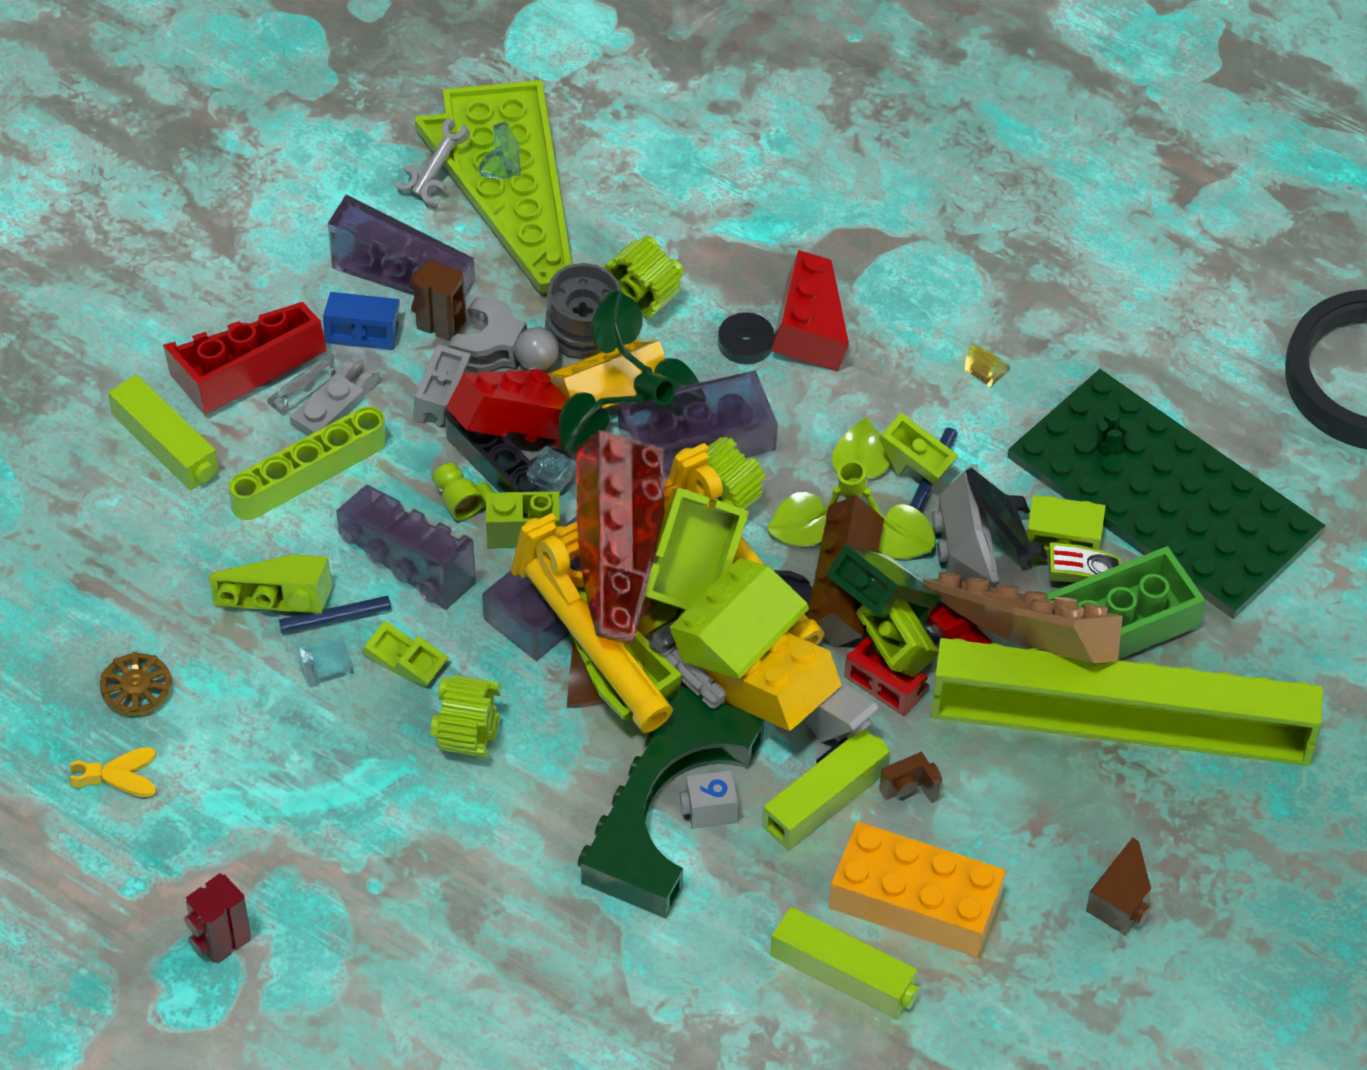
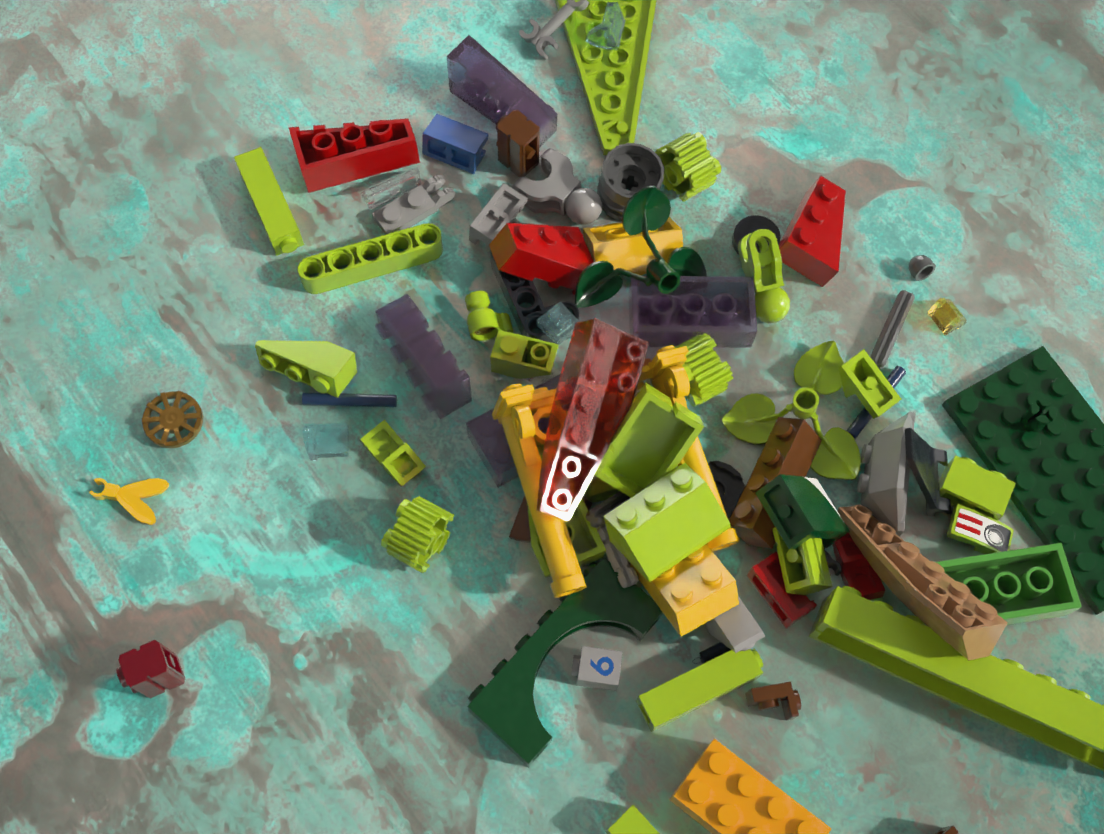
camera: 15 degrees right, 15 degrees up
none -> lime piece [738,229,790,324]
none -> dark grey axle [870,290,915,369]
none -> dark grey hinge [909,255,936,281]

